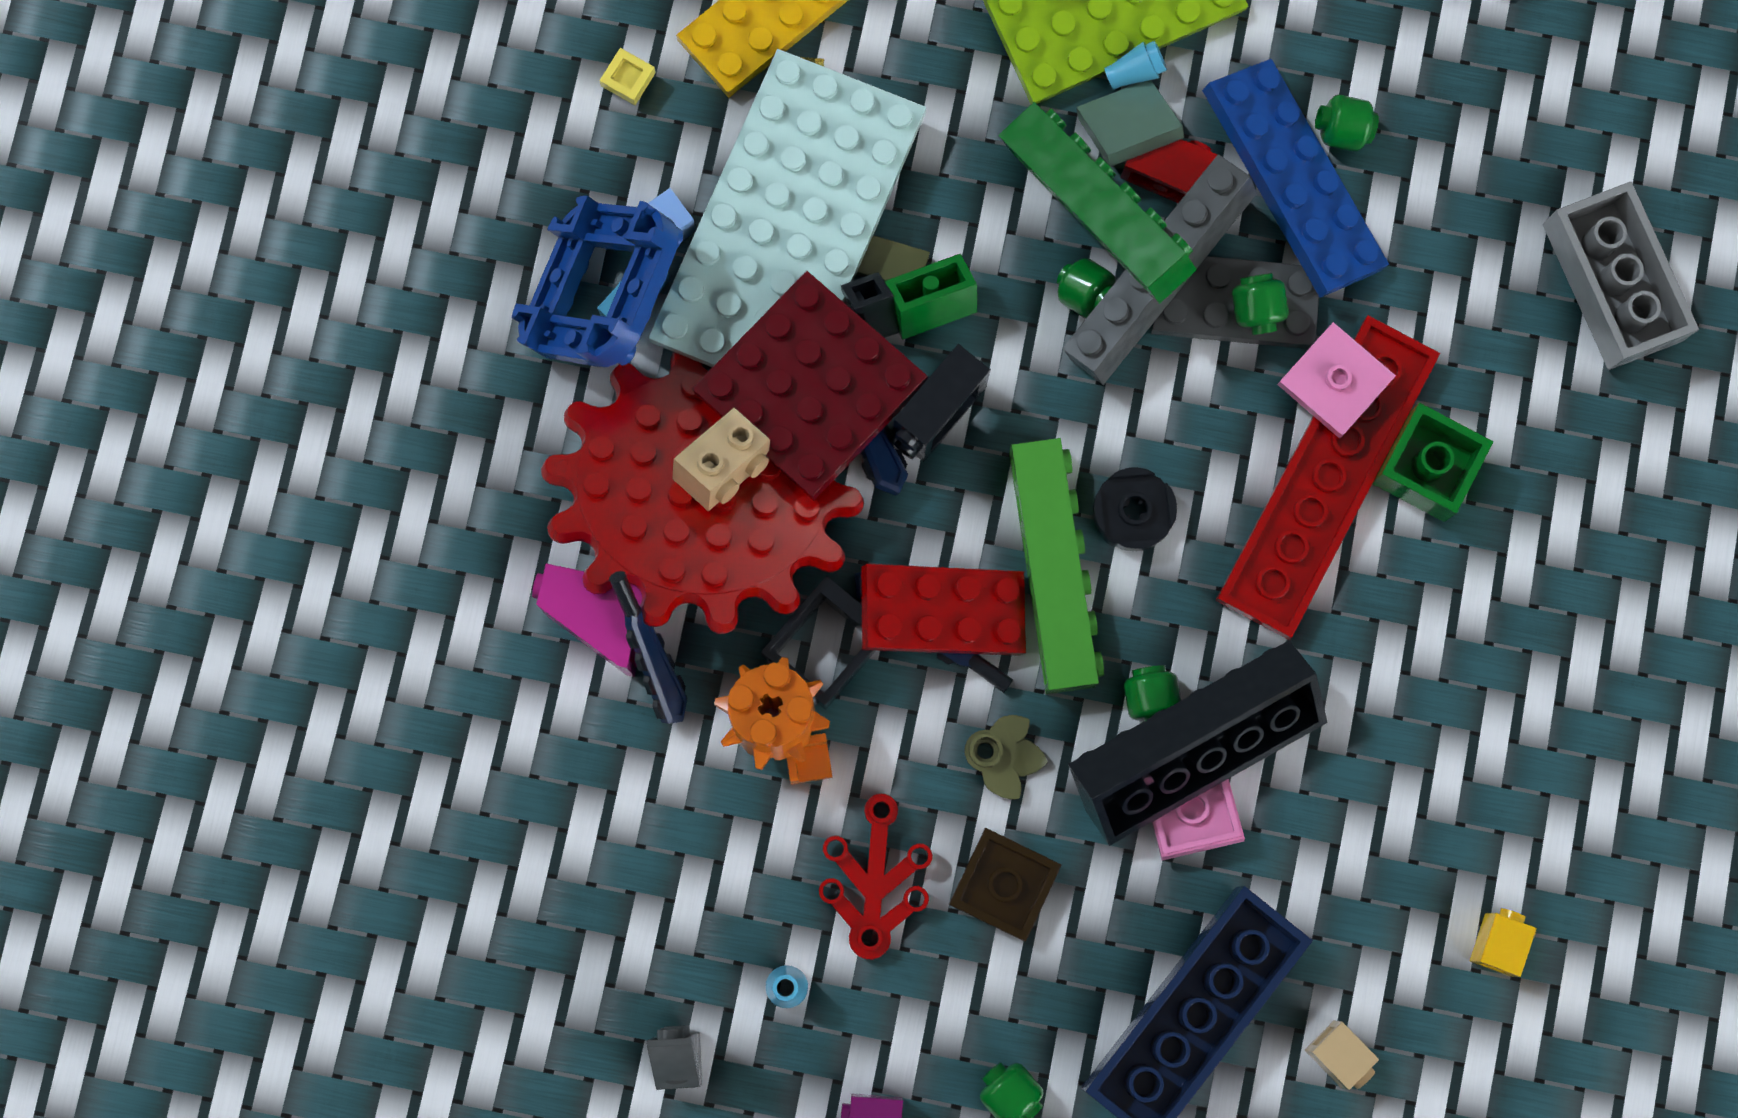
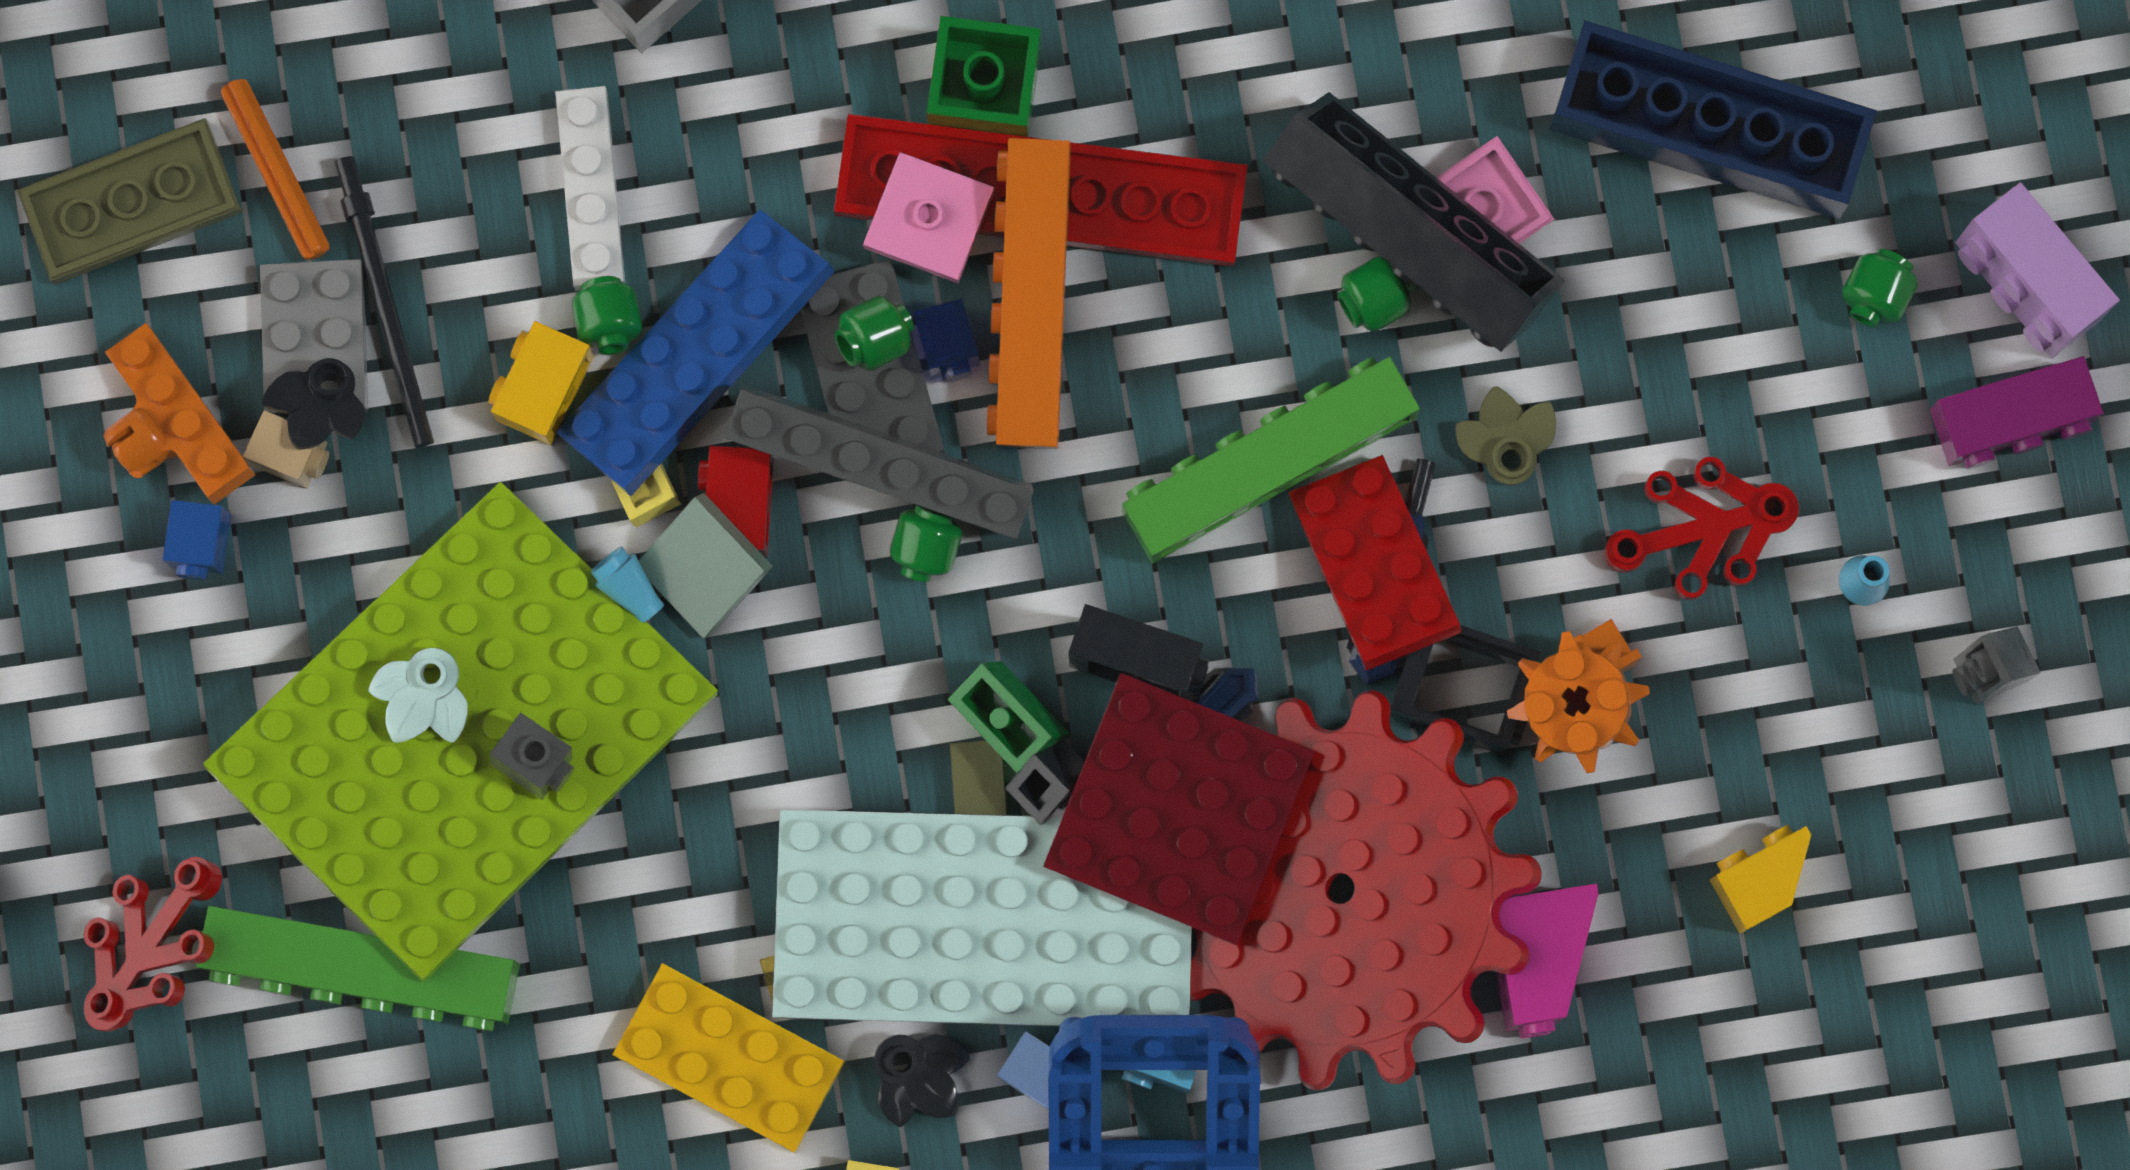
camera: 105 degrees left, 0 degrees up
dark blue sword [609,571,688,724] -> none
tan brick [673,408,770,511] -> none
dark brown plate [948,827,1062,942] -> none
green brick [998,102,1197,304] -> none
black plate [1093,467,1177,551] -> none
none -> yellow brick [488,321,595,446]
none -> white plate [555,86,625,291]
none -> light yellow plate [611,463,681,528]
none -> black plate [873,1034,970,1127]
none -> clear blue brick [913,298,980,382]
none -> orange brick [987,138,1071,449]
none -> yellow slope [1710,824,1811,934]

